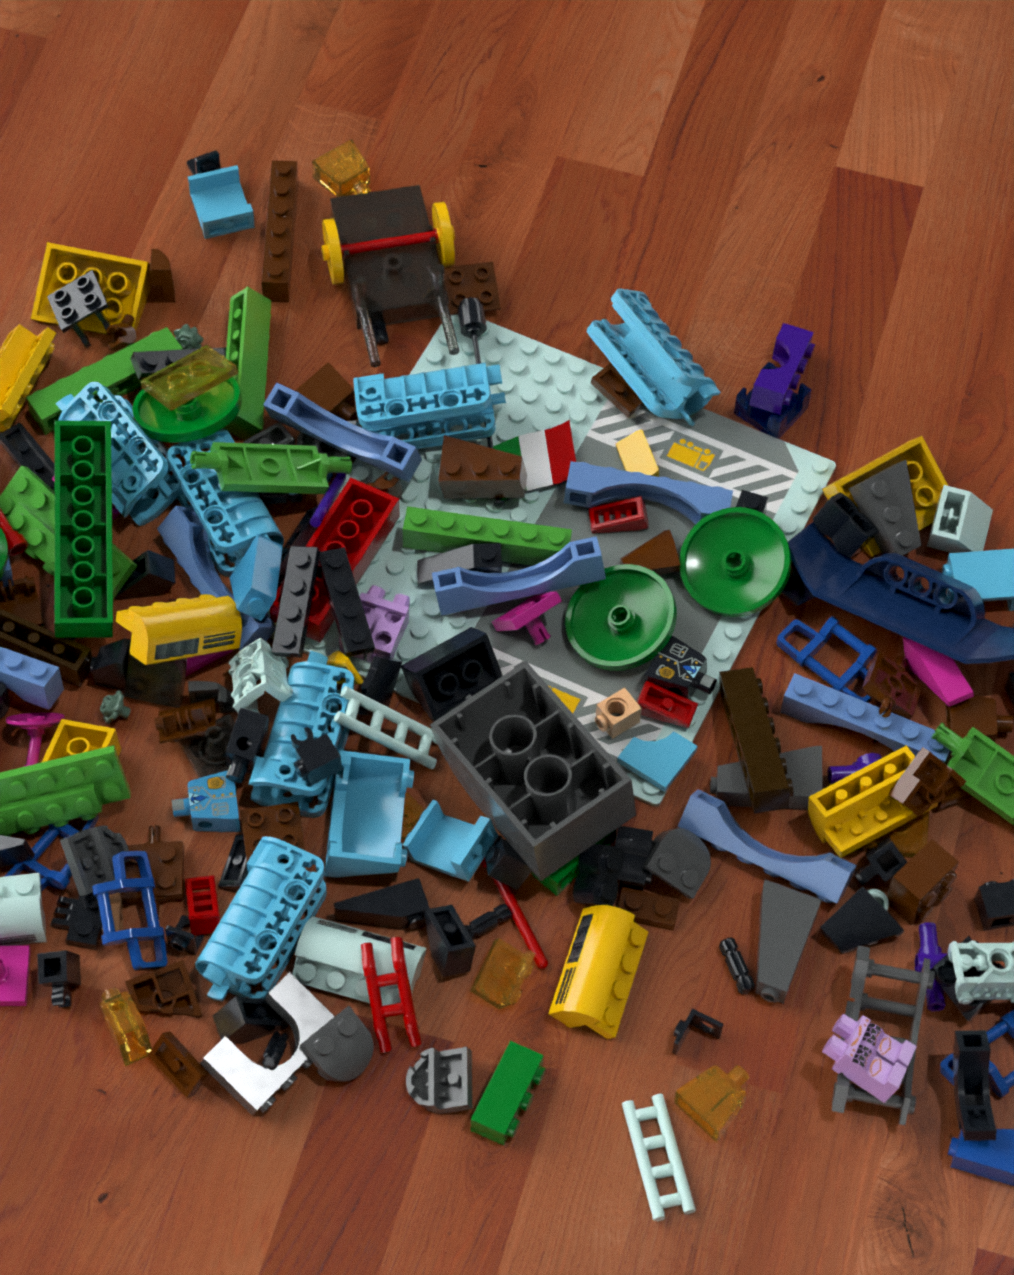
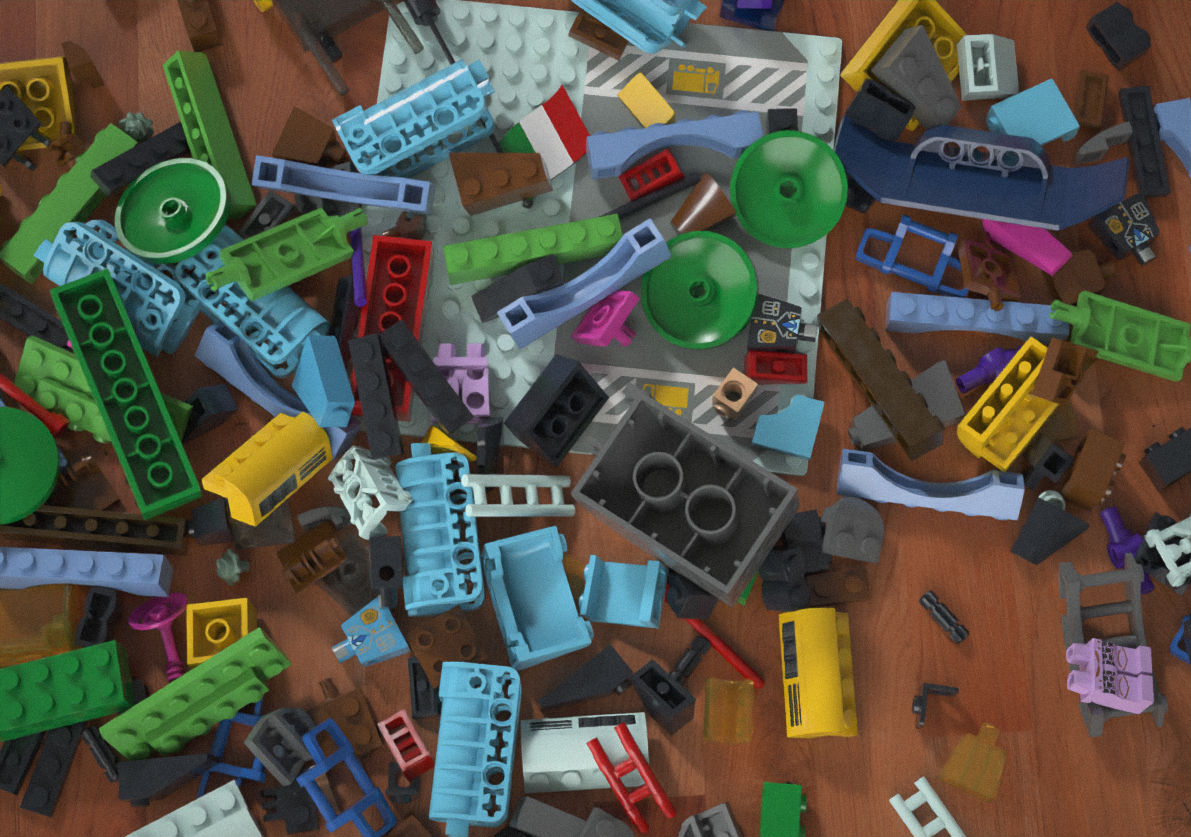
camera: 20 degrees left, 15 degrees up
clear yellow tile [140,345,238,411] -> none
black brick [291,727,342,785] -> none
dark grey slope [755,879,821,1004] -> none
none -> black bar [599,172,701,220]

